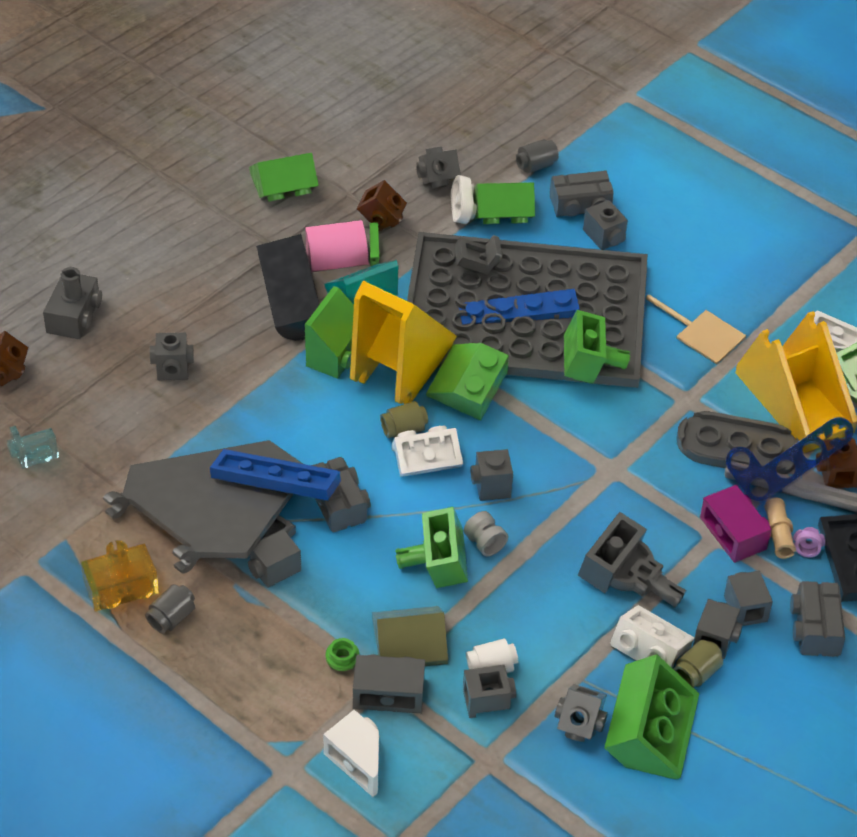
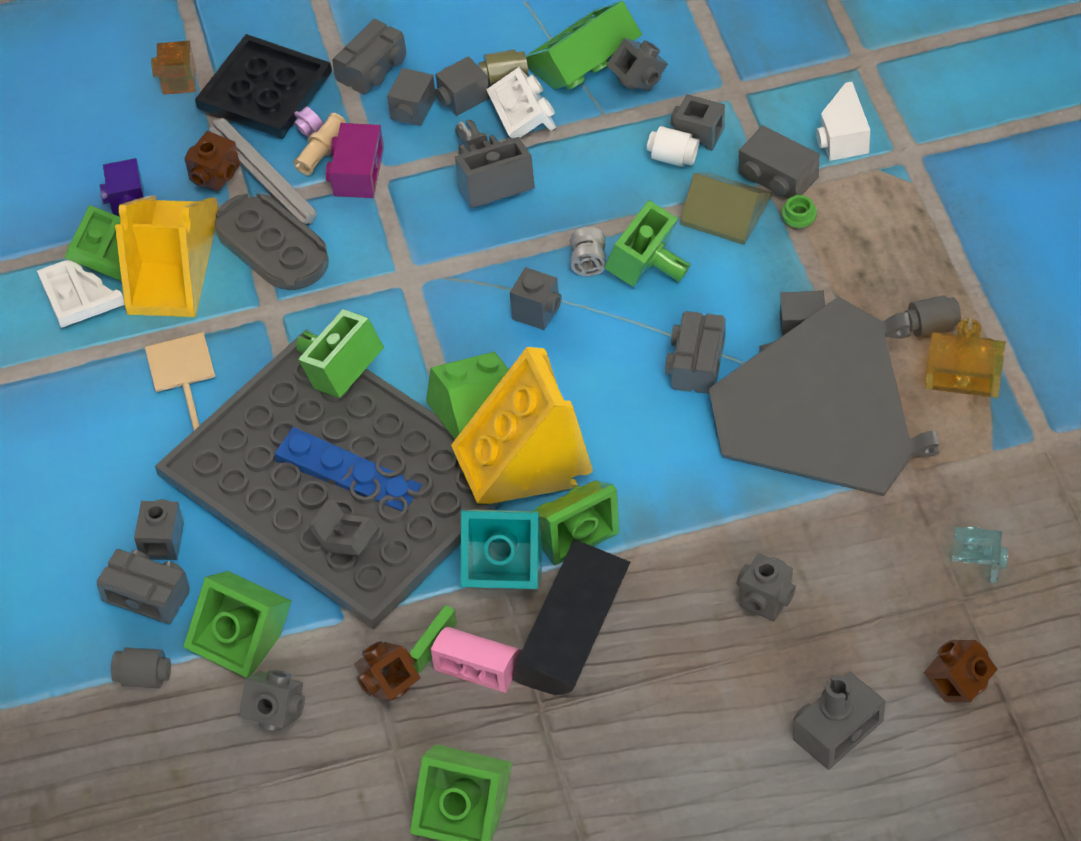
camera: 140 degrees left, 5 degrees up
blue plate [210,449,341,501] -> none
olive brick [380,401,428,438] -> none
white bracket [391,426,463,477] -> none
white plate [451,175,477,224] -> none
clear blue beam [726,417,853,504] -> none

